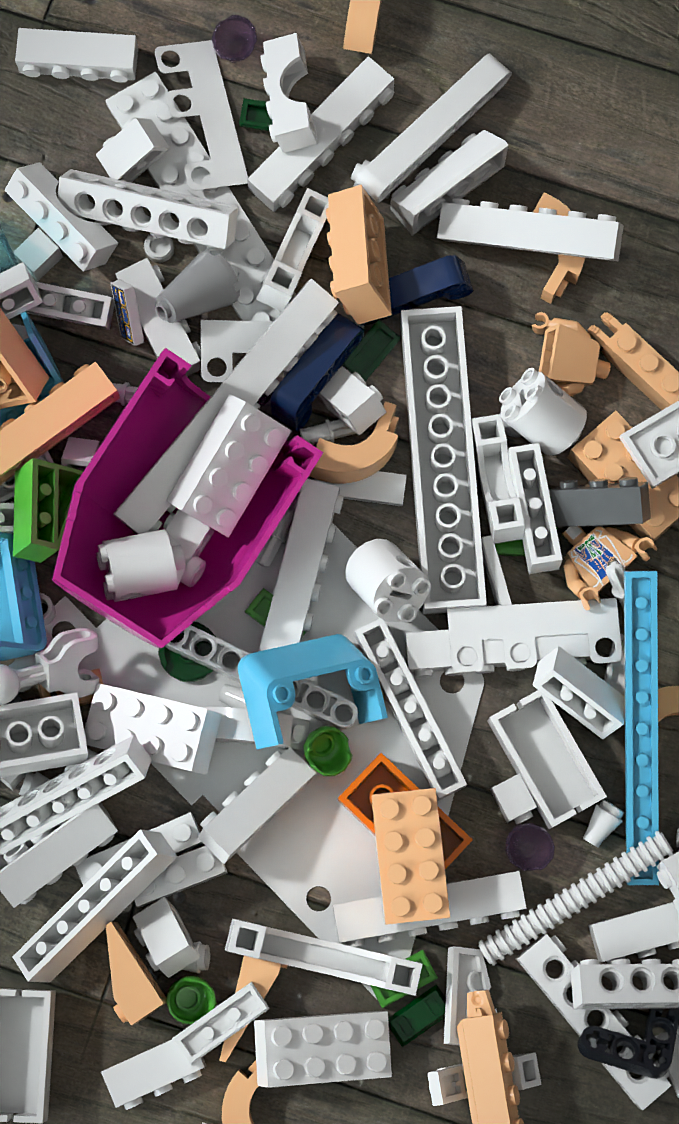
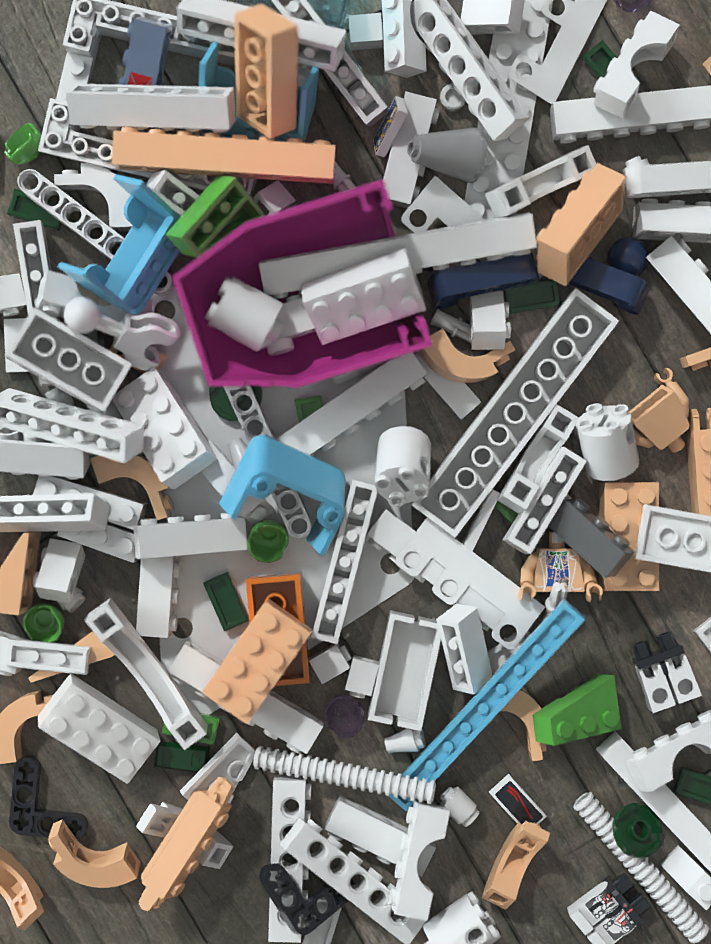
camera: 40 degrees right, 10 degrees up
none -> light nougat arch [90,454,173,520]
none -> white brick [136,556,181,638]
none -> dark green tile [203,572,249,632]
none -> white brick [309,644,352,684]
none -> dark blue hair [607,238,649,276]

